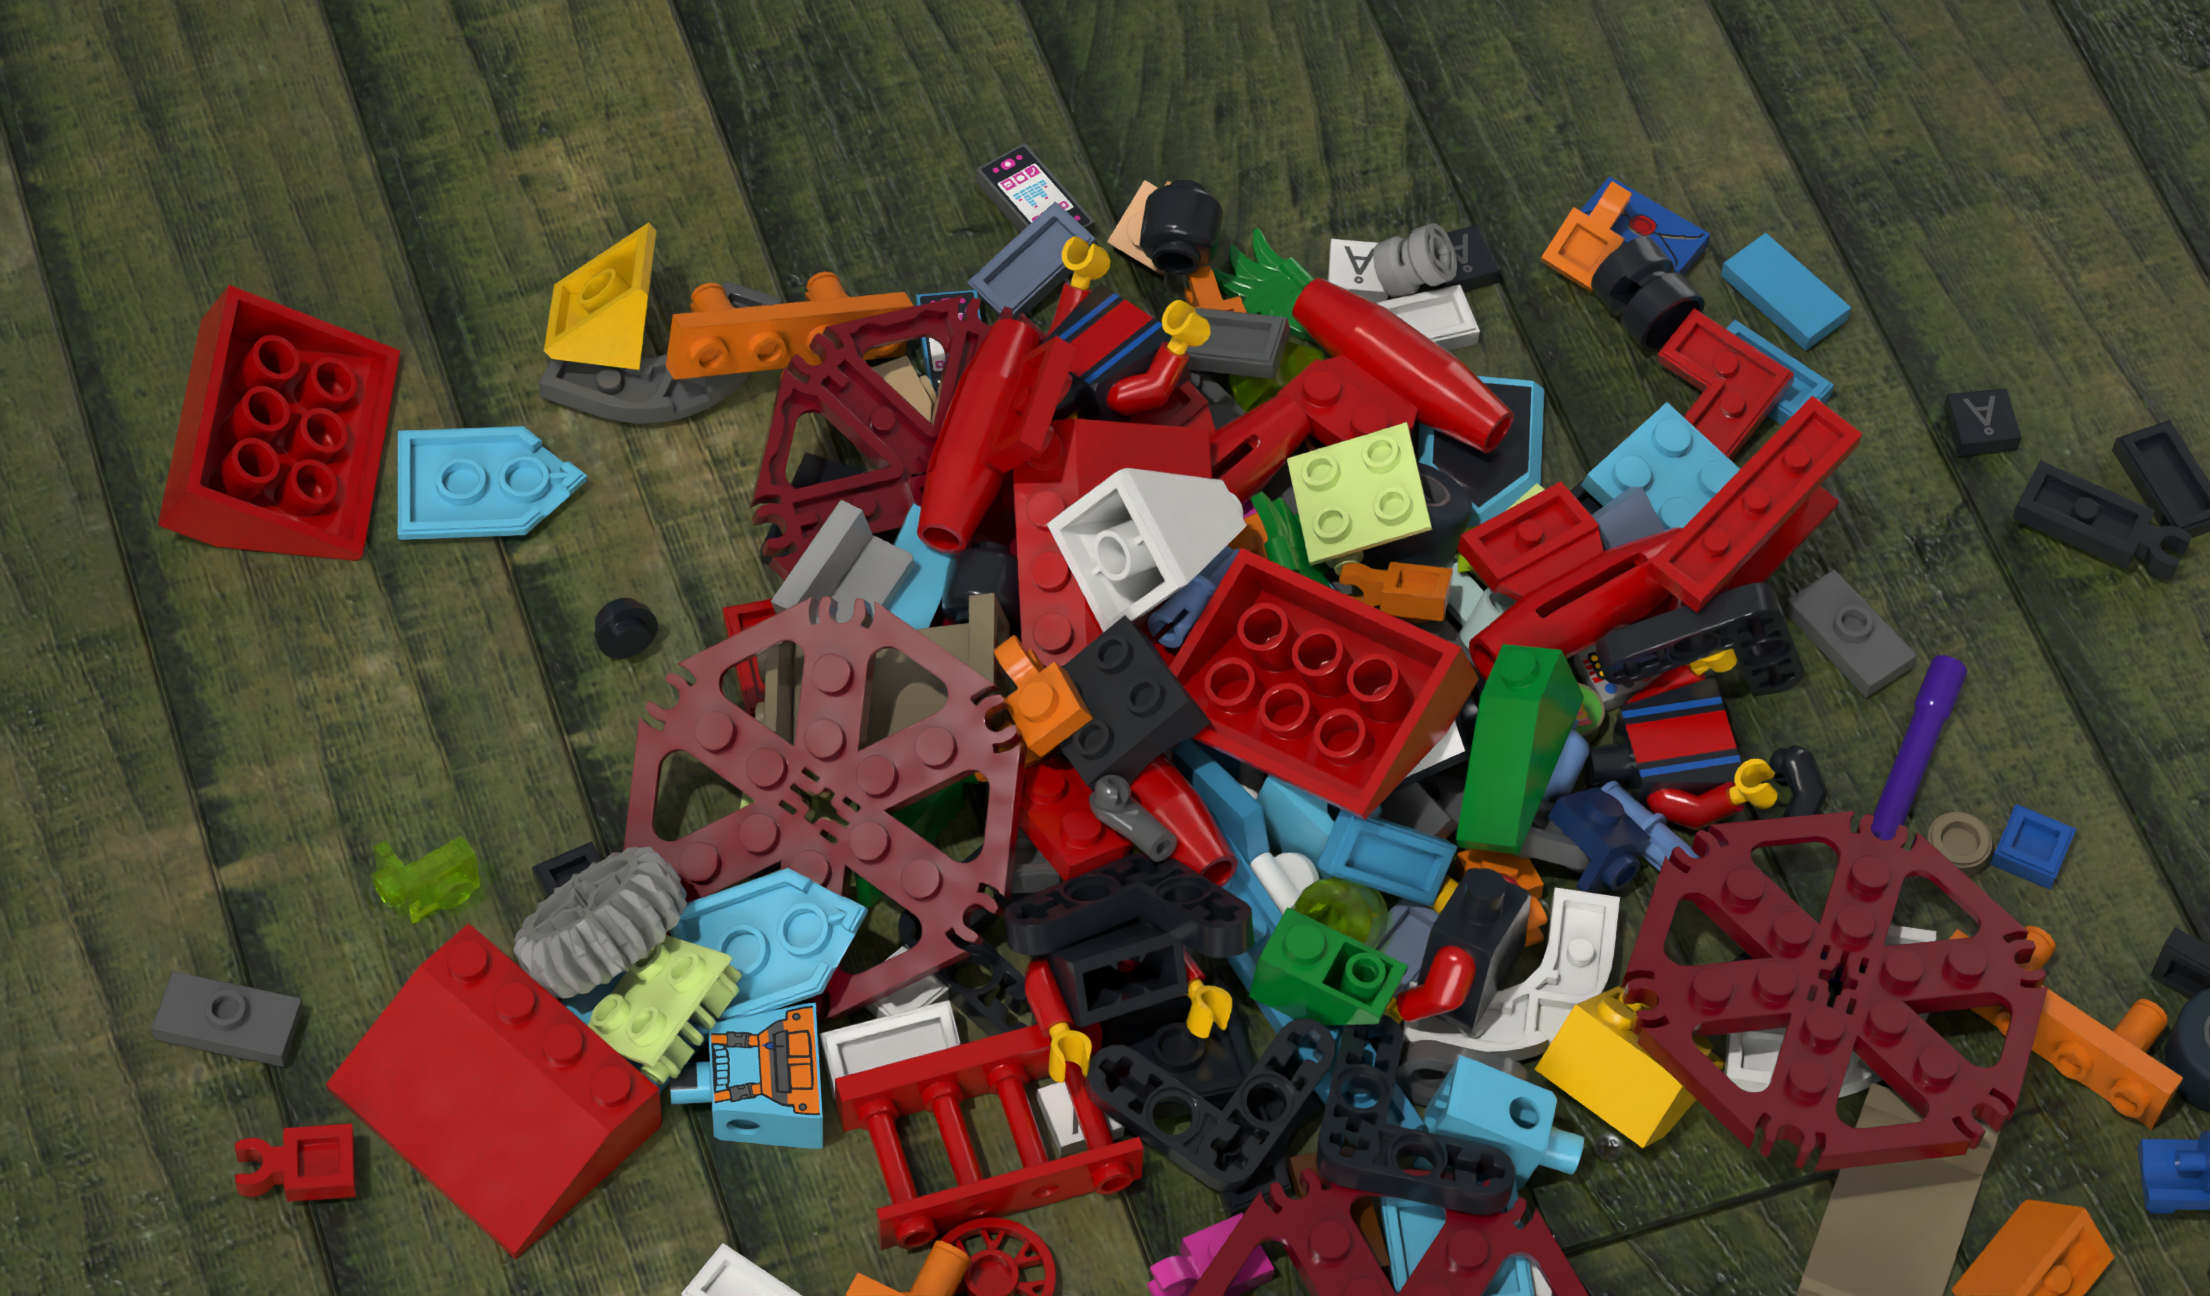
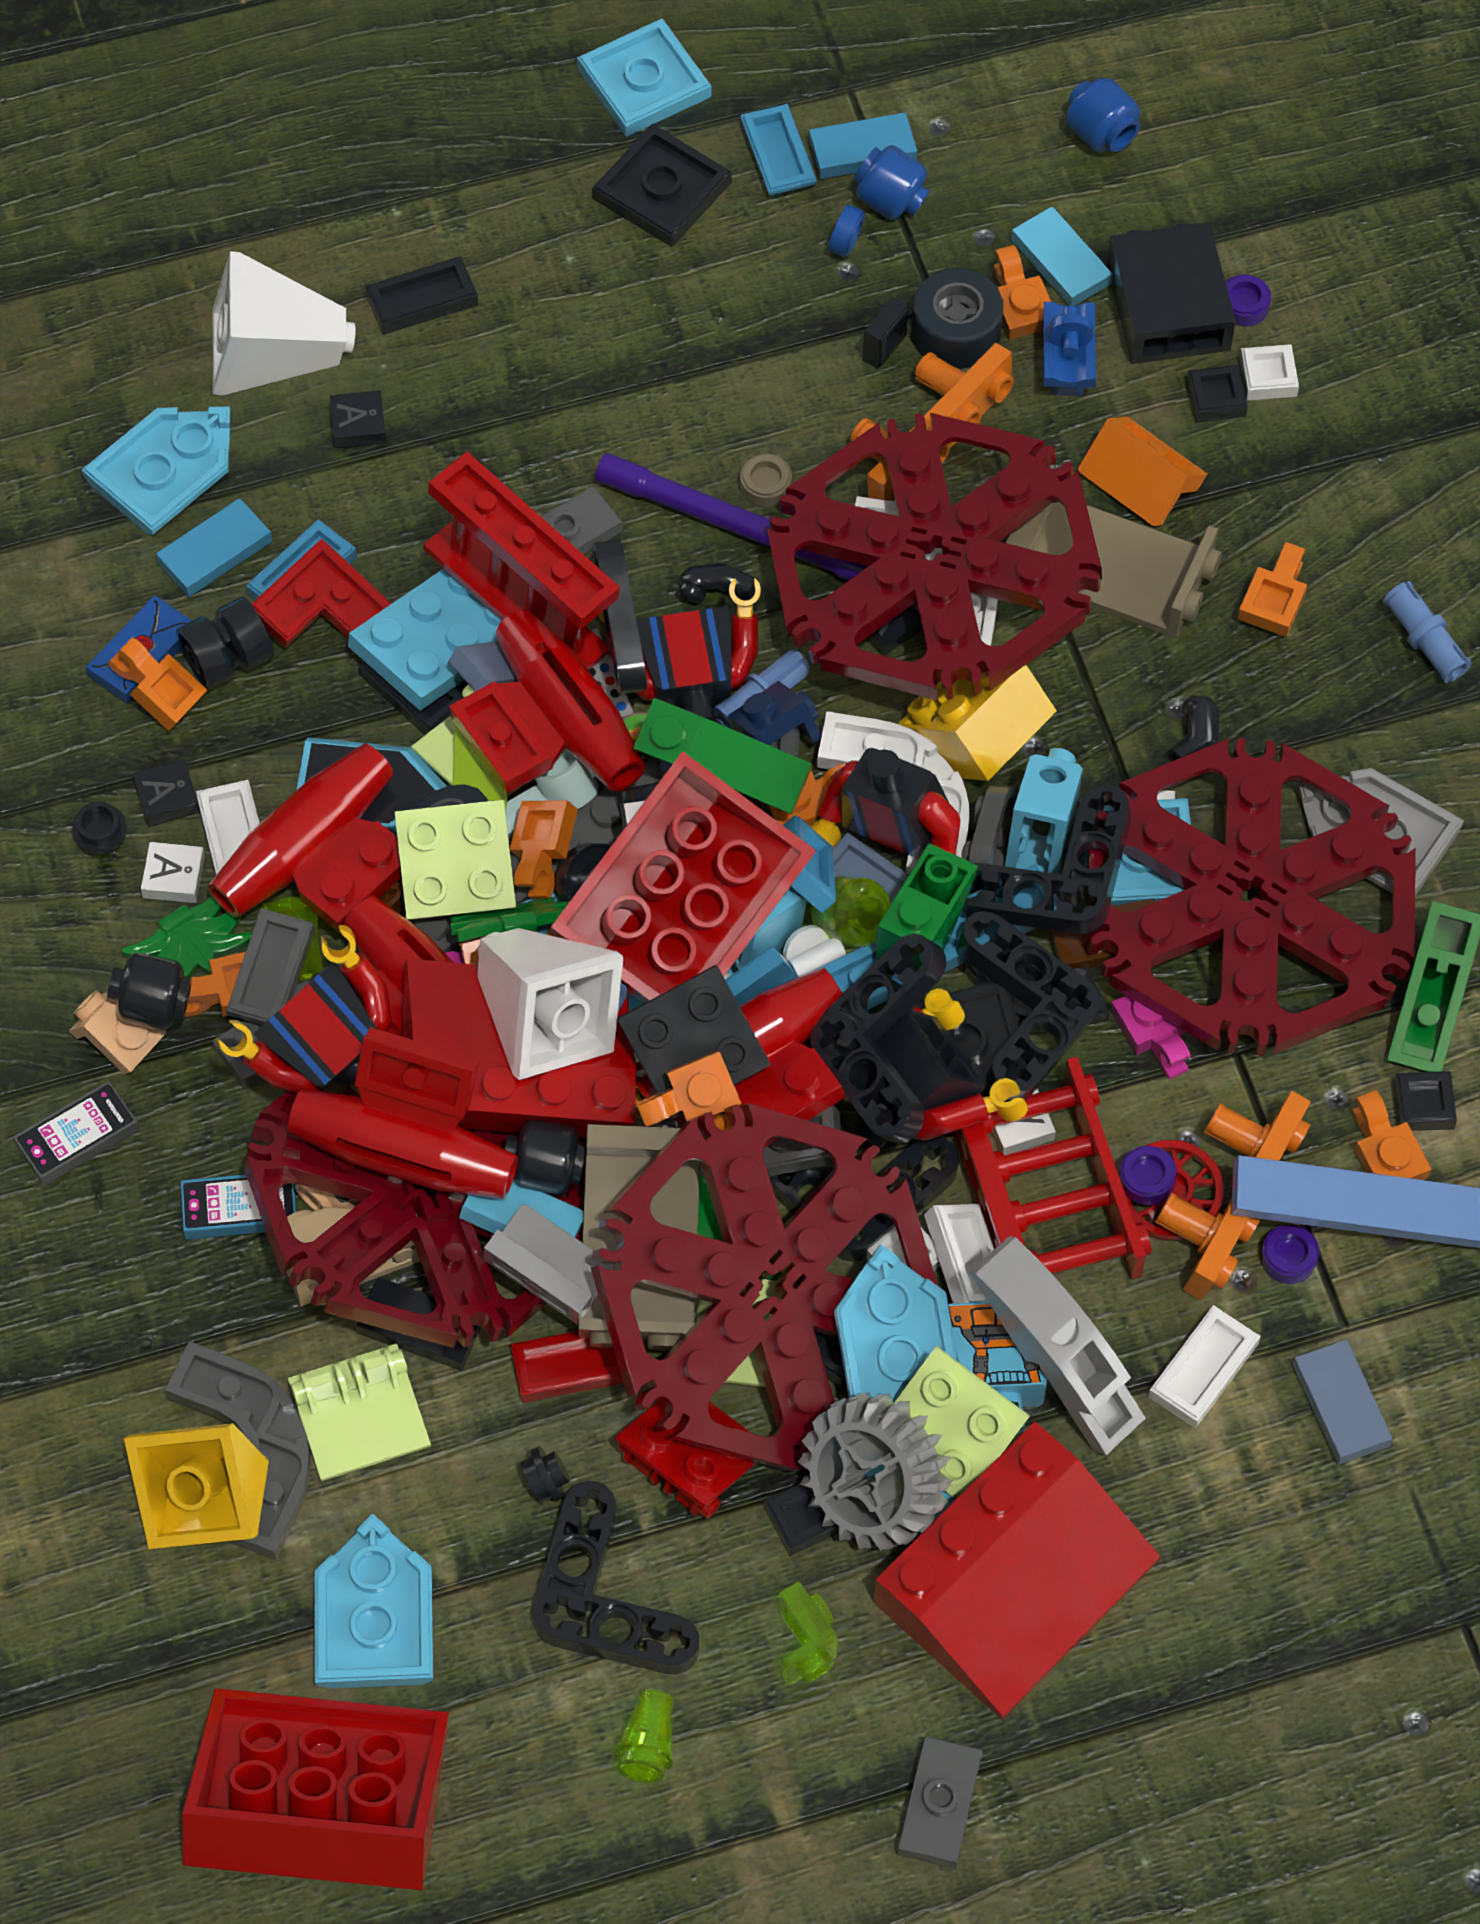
camera: 85 degrees left, 5 degrees up
red plate [235,1123,356,1202] -> none
orange plate [666,272,913,380] -> none
sand blue tile [967,201,1099,320] -> none
dark grey arm [1089,775,1177,862] -> none
light grey wheel [1373,223,1457,299] -> none
blue tile [1990,804,2076,890] -> none
black plate [2012,460,2192,579] -> none
none -> black plate [72,801,127,854]
none -> medium azure tile [81,406,230,535]
none -> white slope [212,251,355,396]
none -> yellowish green hinge [288,1344,431,1481]
none -> black beam [533,1481,699,1675]
none -> clear neon green cone [614,1689,674,1783]
none -> red hinge [615,1401,757,1519]
none -> light grey slope [970,1236,1146,1455]
none -> dark purple tile [1120,1146,1177,1205]

